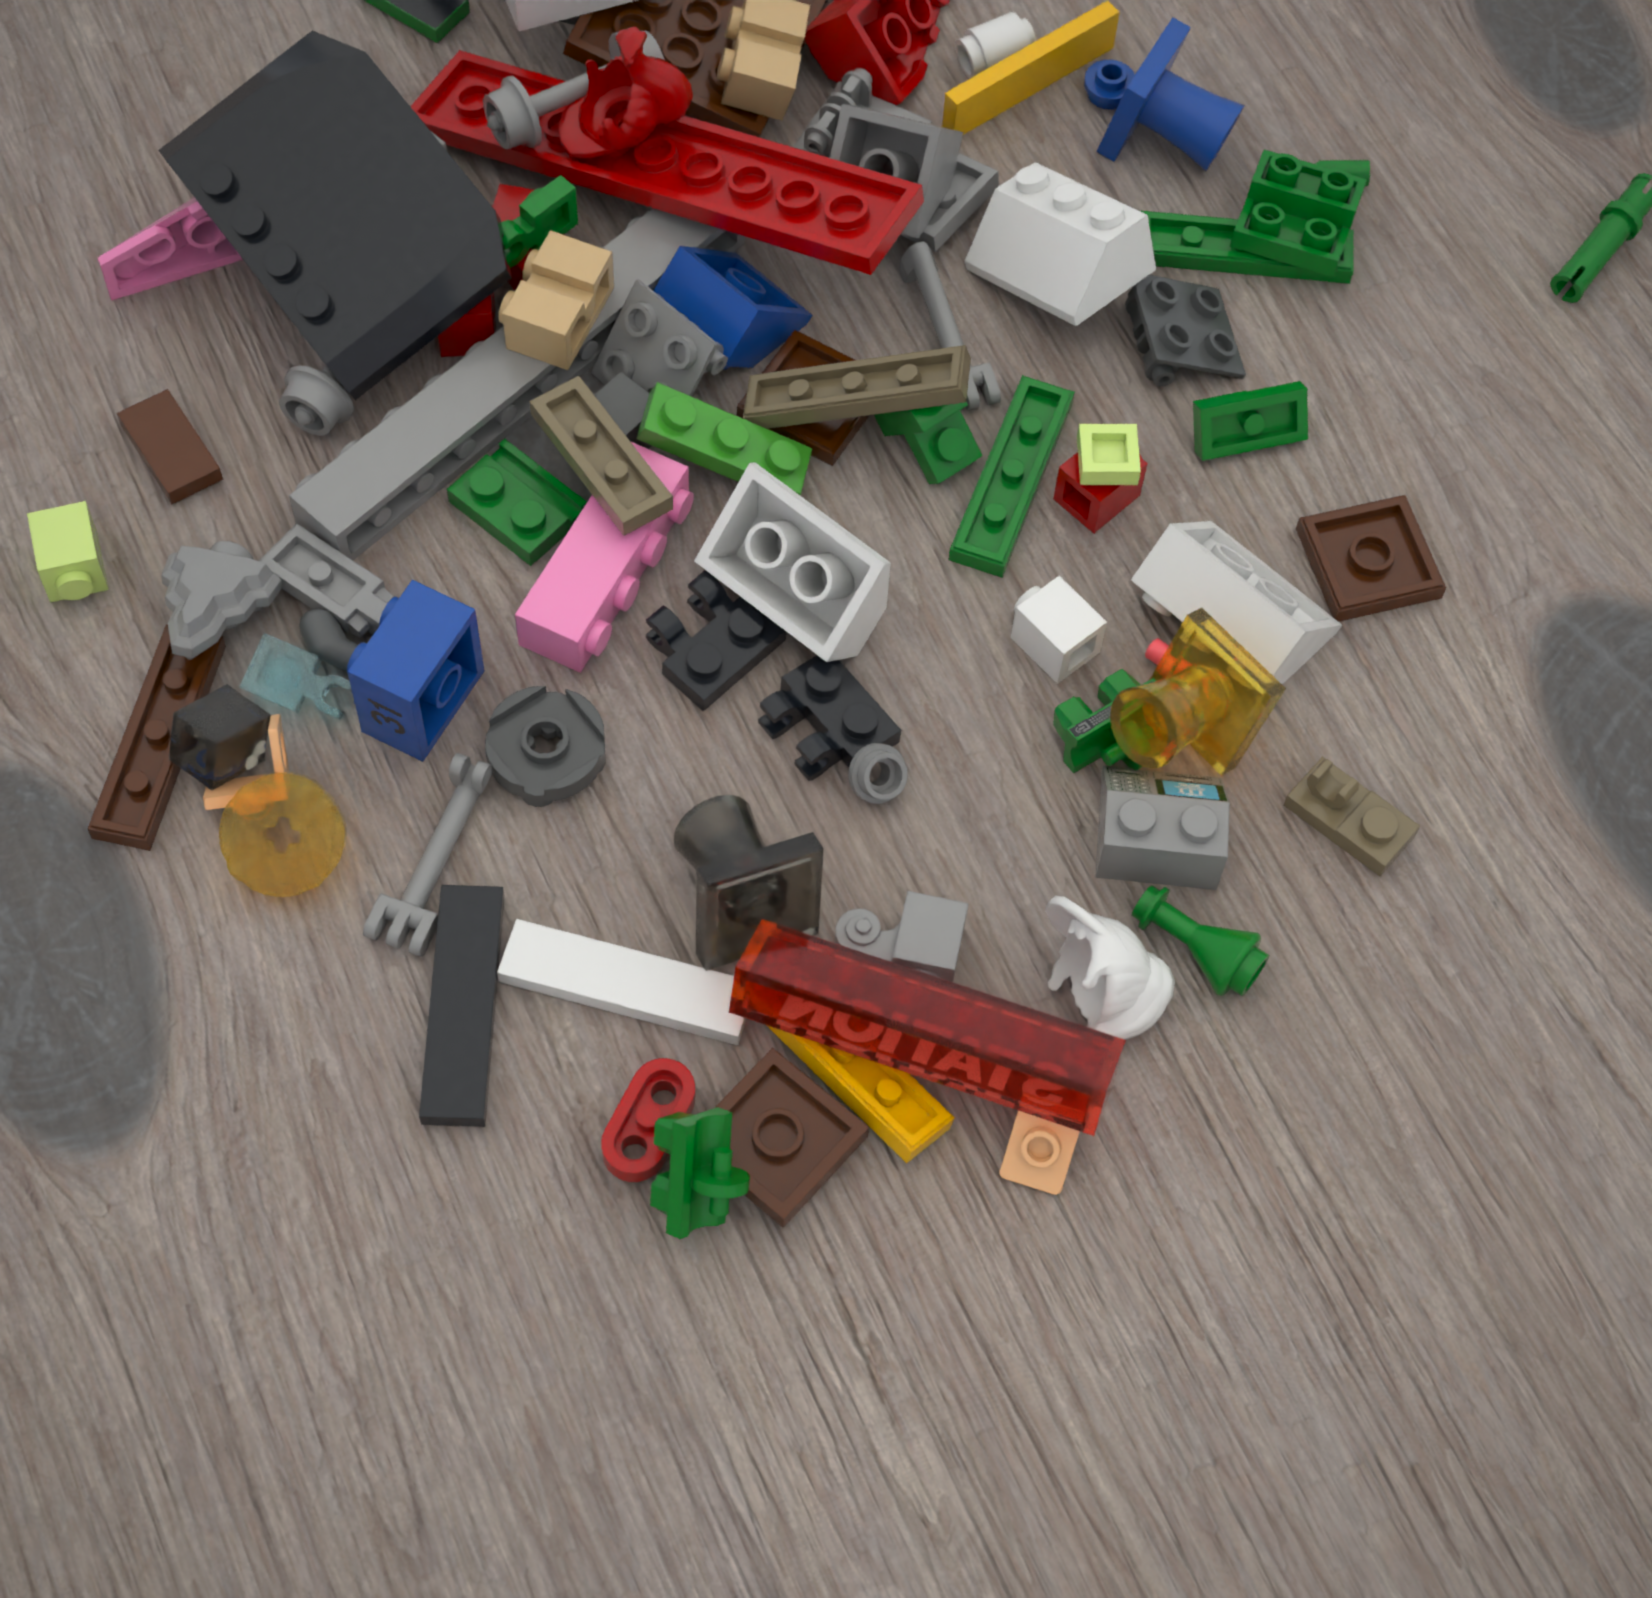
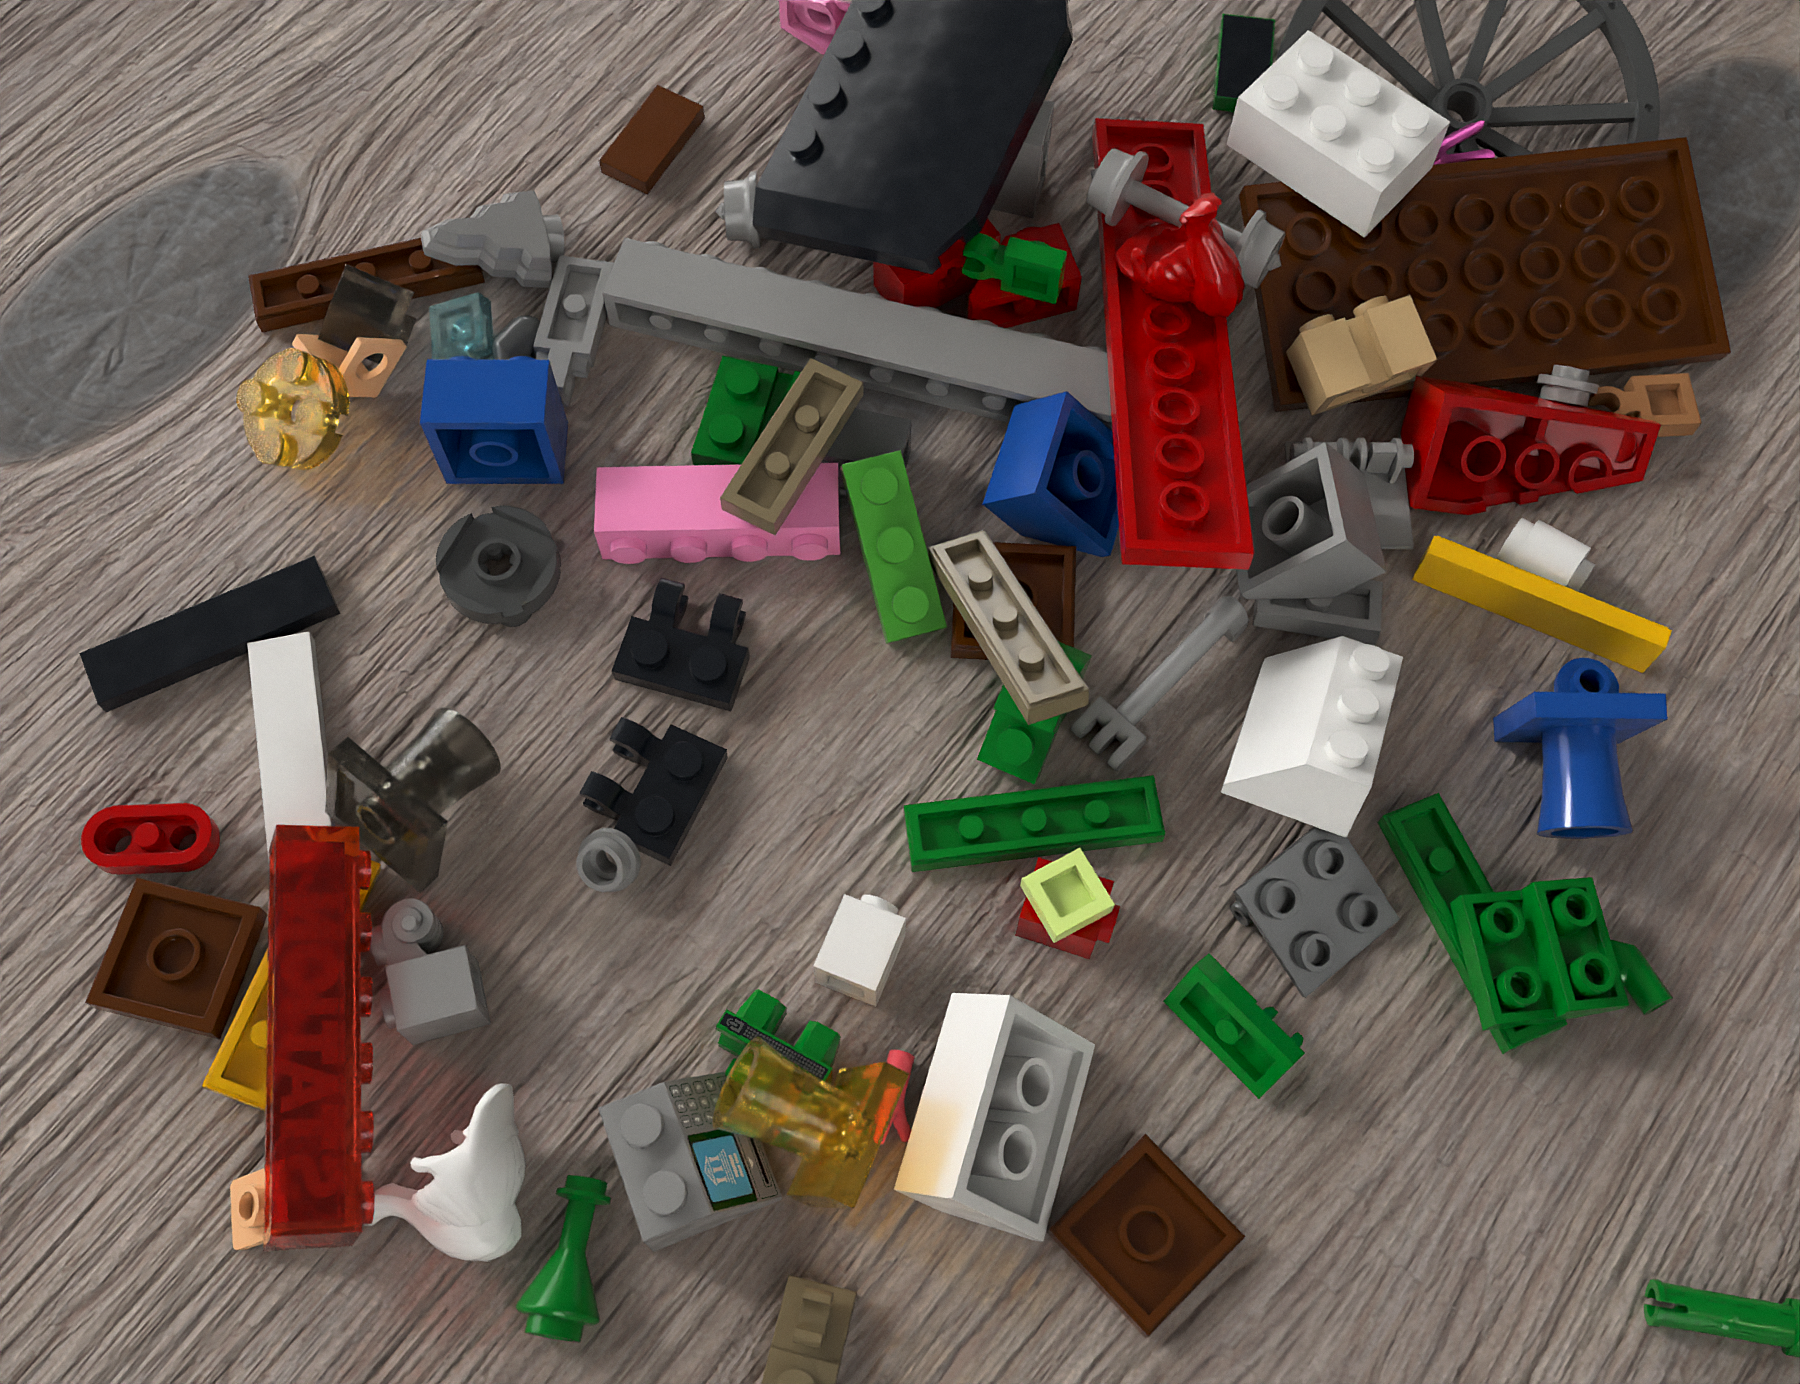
camera: 65 degrees right, 5 degrees up
yellowish green brick [27,501,109,603] -> none
light grey hinge [363,753,493,957] -> none
tan brick [499,230,614,370] -> none
light grey hinge [591,279,728,397] -> none
green hips [650,1107,750,1239] -> none
white slope [694,462,891,662] -> none

